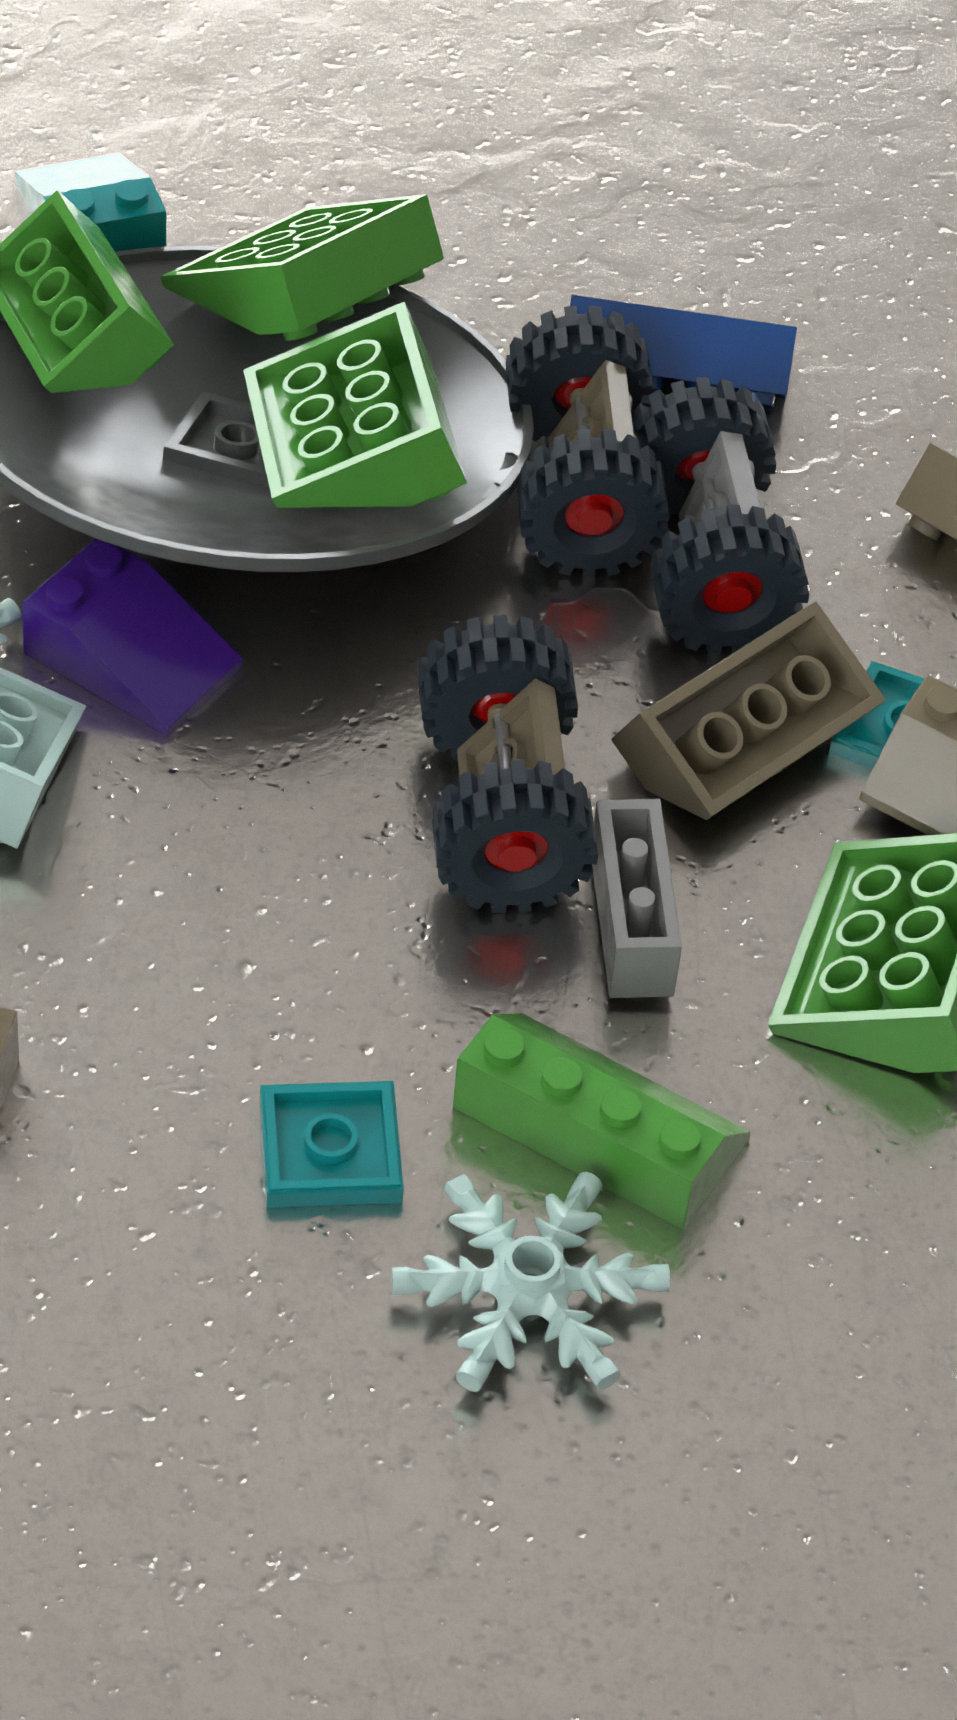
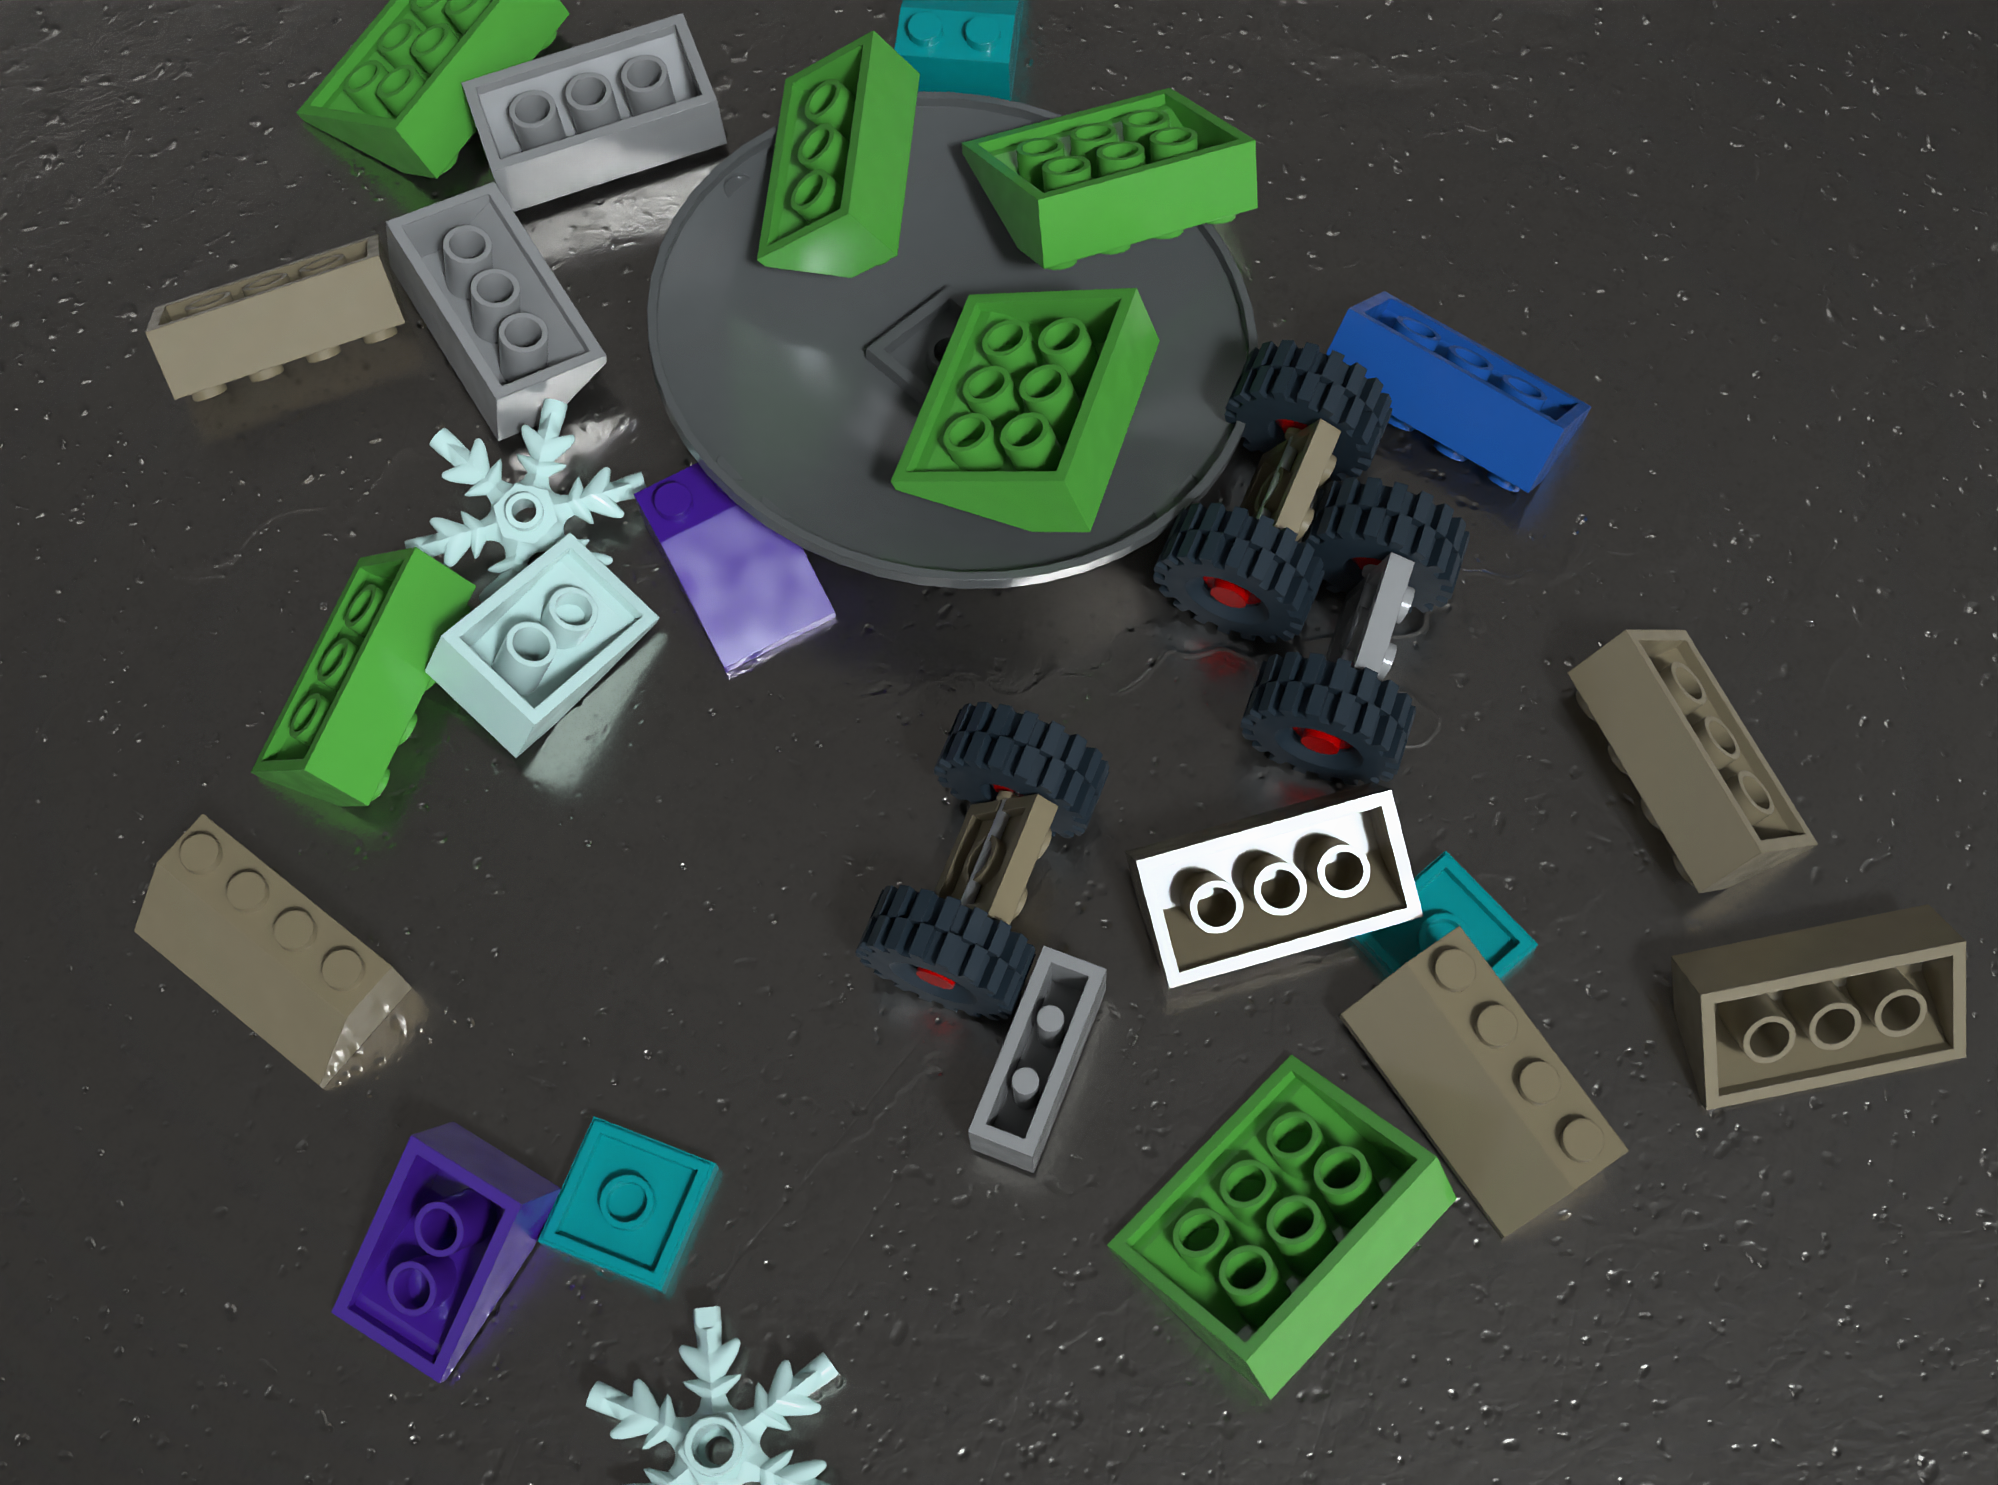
camera: 35 degrees right, 20 degrees up
bright green slope [453,1013,751,1230] -> none
none -> dark purple slope [331,1122,561,1383]

